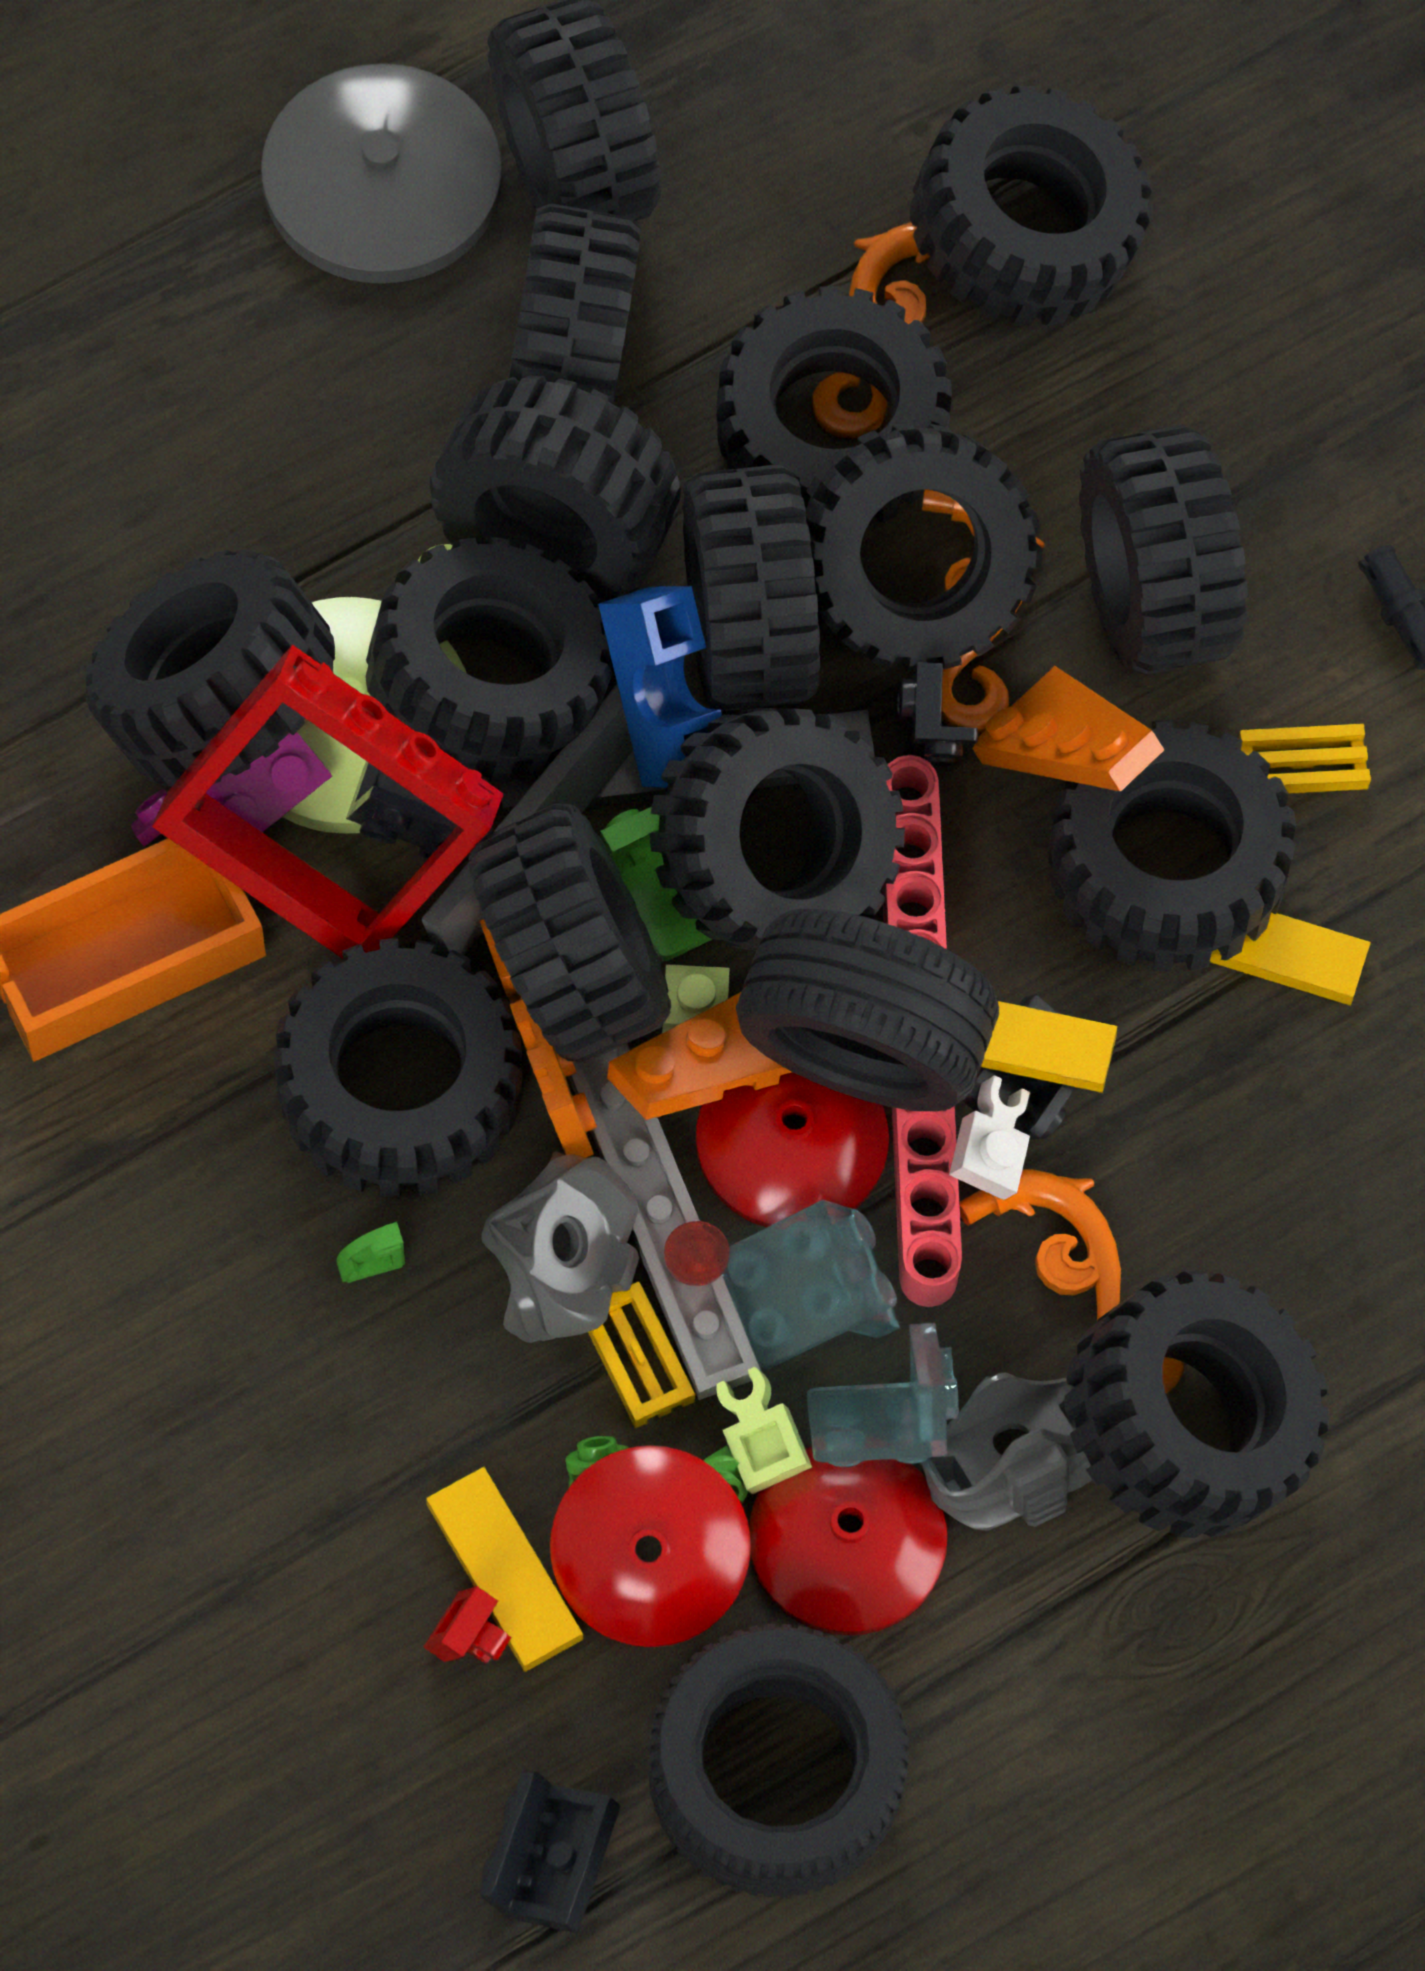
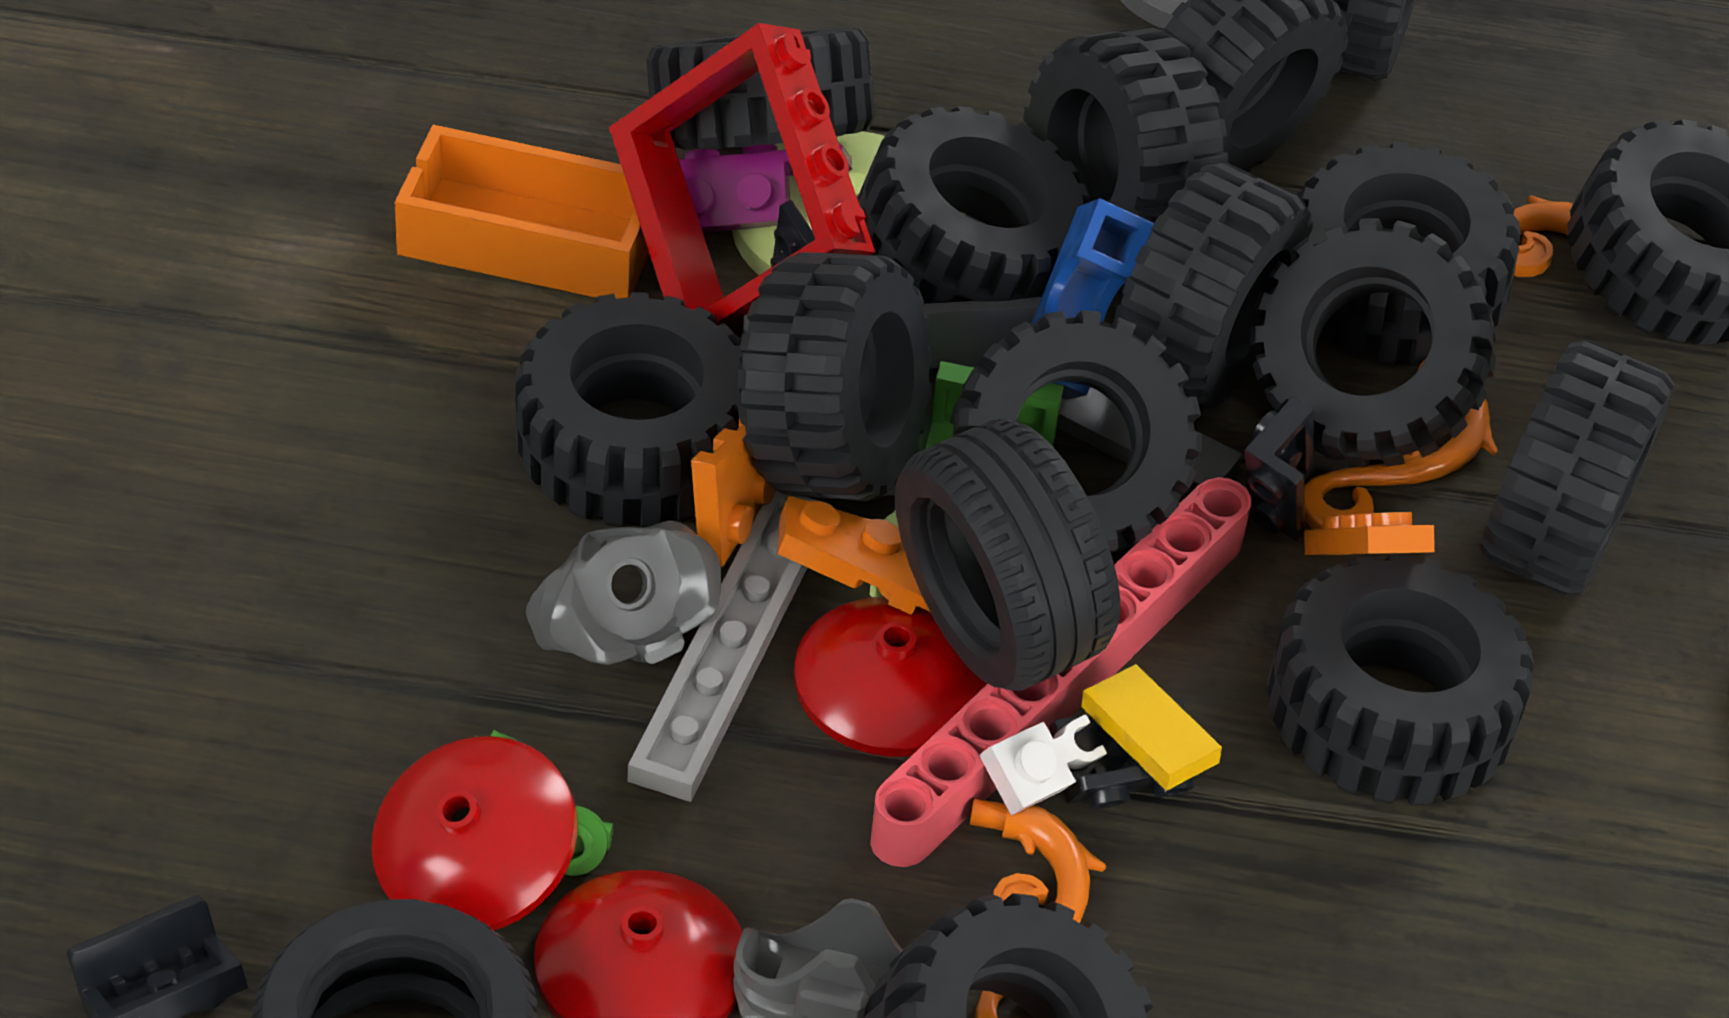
camera: 40 degrees right, 20 degrees down
bright green tile [336,1222,405,1283] -> none
red tile [424,1586,511,1663] -> none
yellow tile [426,1467,583,1672] -> none
yellow tile [588,1281,695,1429] -> none
clear red plate [664,1221,730,1286] -> none
yellowish green plate [716,1366,812,1494] -> none
clear light blue bracket [719,1200,900,1369] -> none
clear light blue bracket [807,1323,959,1467] -> none
yellow tile [1210,913,1371,1006] -> none
yellow tile [1238,724,1371,794] -> none

